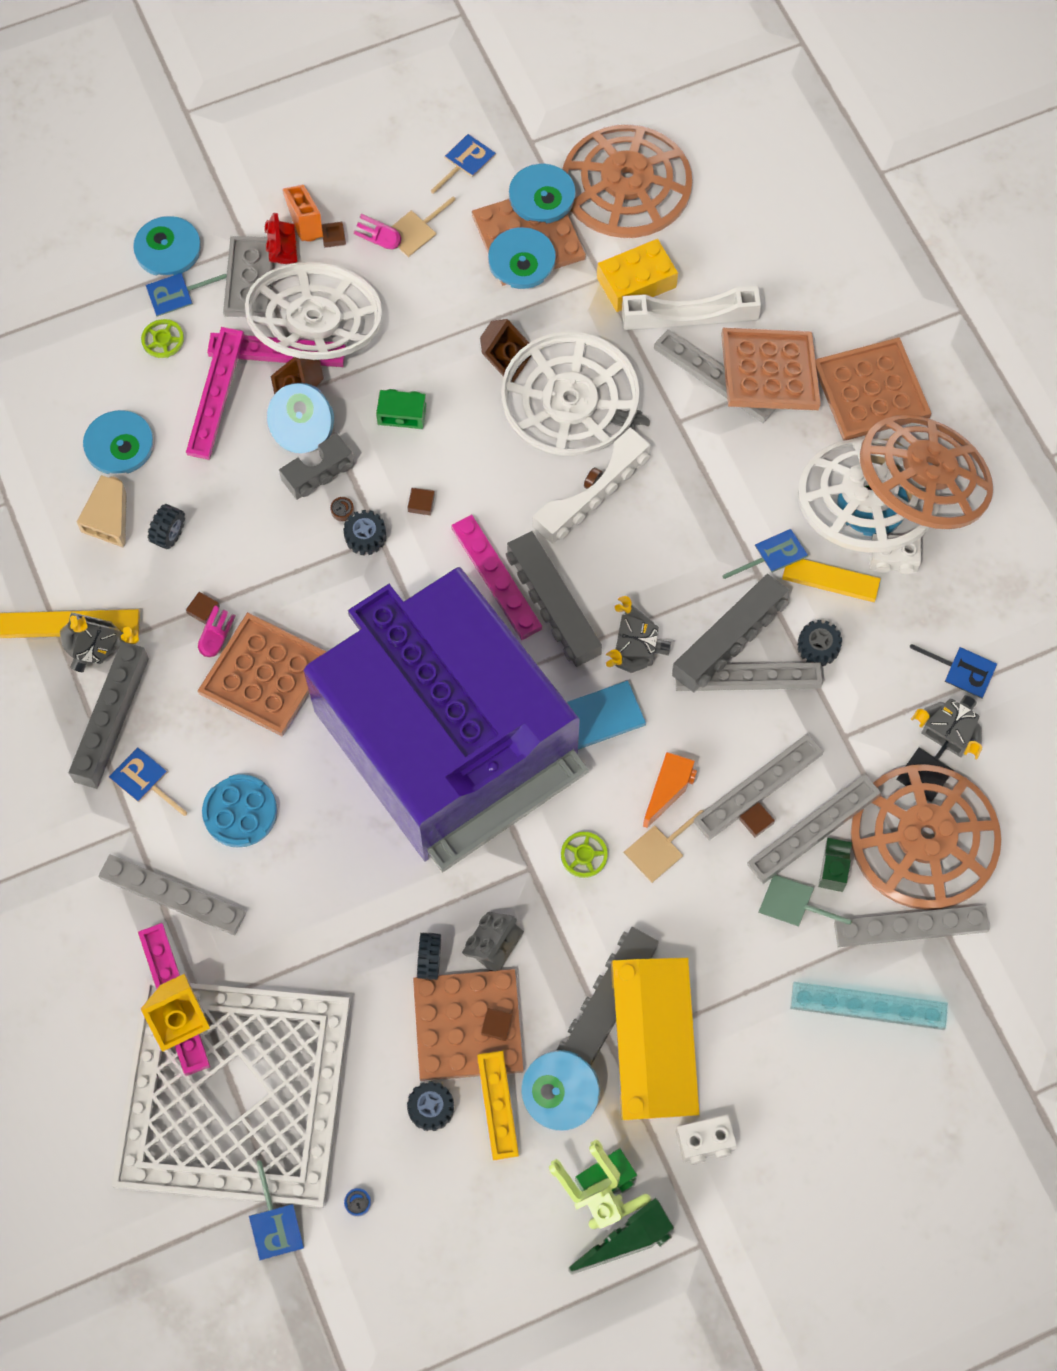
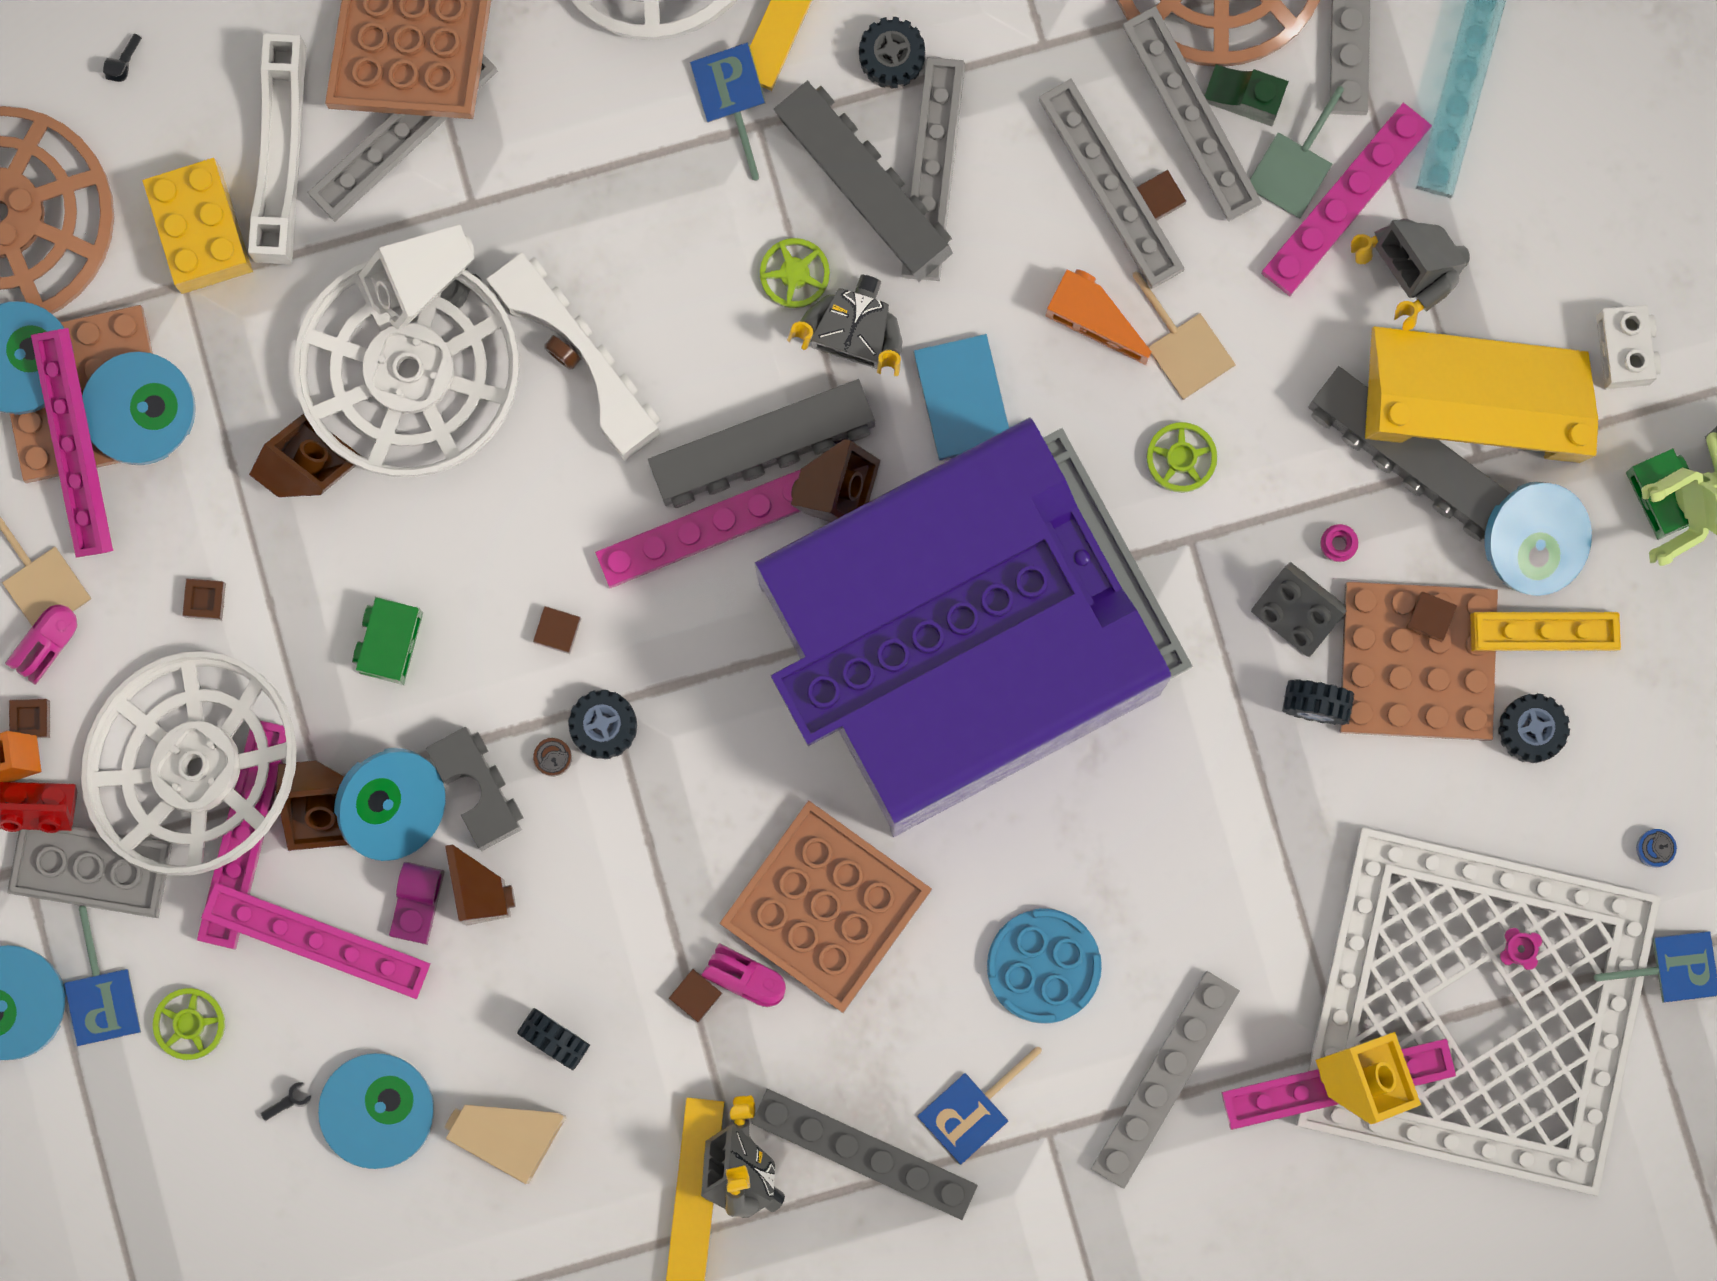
camera: 80 degrees left, 15 degrees up
none -> dark pink plate [31,328,113,558]
none -> black hand [103,34,142,82]
none -> reddish brown tile [182,579,226,621]
none -> black hand [261,1082,311,1121]
none -> white slope [359,224,474,330]
none -> magenta plate [389,862,445,945]
none -> reddish brown slope [445,844,516,926]
none -> lime wheel [760,238,830,308]
none -> reddish brown slope [791,439,881,522]
none -> dark pink plate [1261,102,1432,297]
none -> dark pink plate [1320,524,1359,562]
none -> dark grey torso [1351,219,1470,331]
none -> dark pink plate [1500,928,1542,970]

